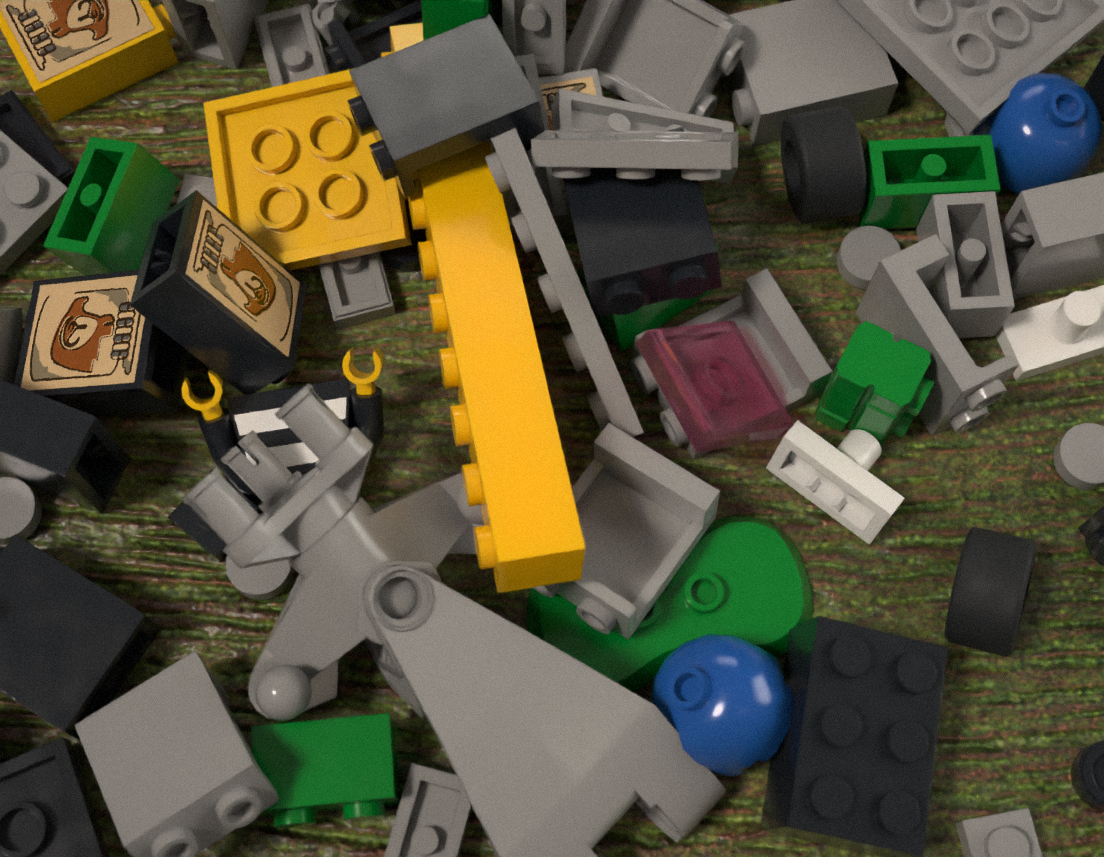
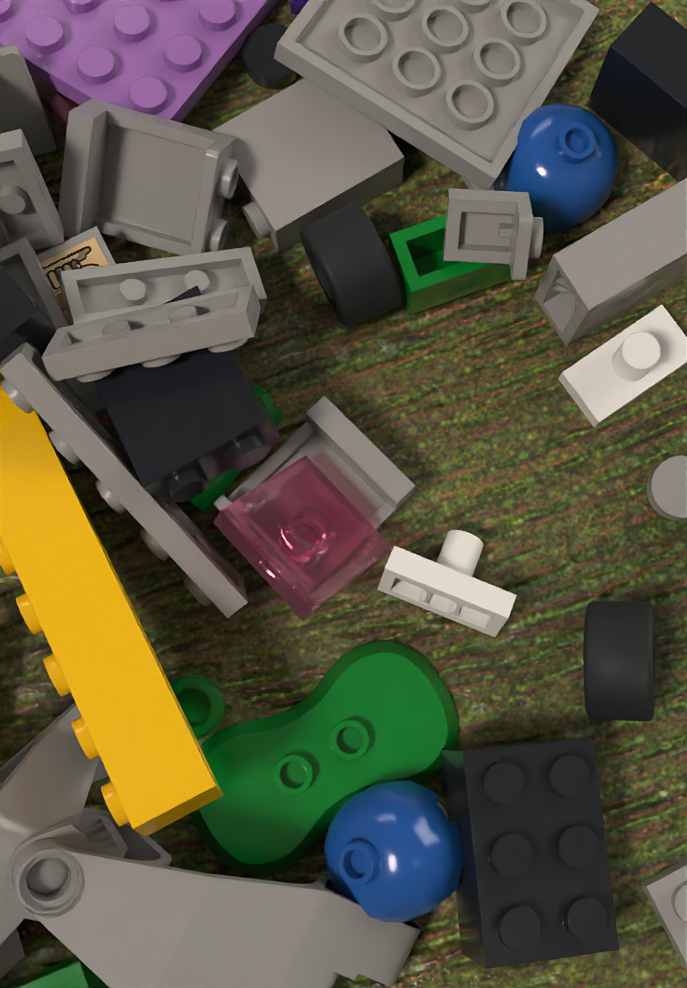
camera: 15 degrees left, 10 degrees up
light grey panel [533,423,720,640] -> none
green brick [815,321,935,446] -> none
light grey tile [837,226,901,290] -> none
light grey panel [856,234,1018,436] -> none
light grey brick [916,191,1015,338] -> none
none -> light grey bracket [443,188,543,280]

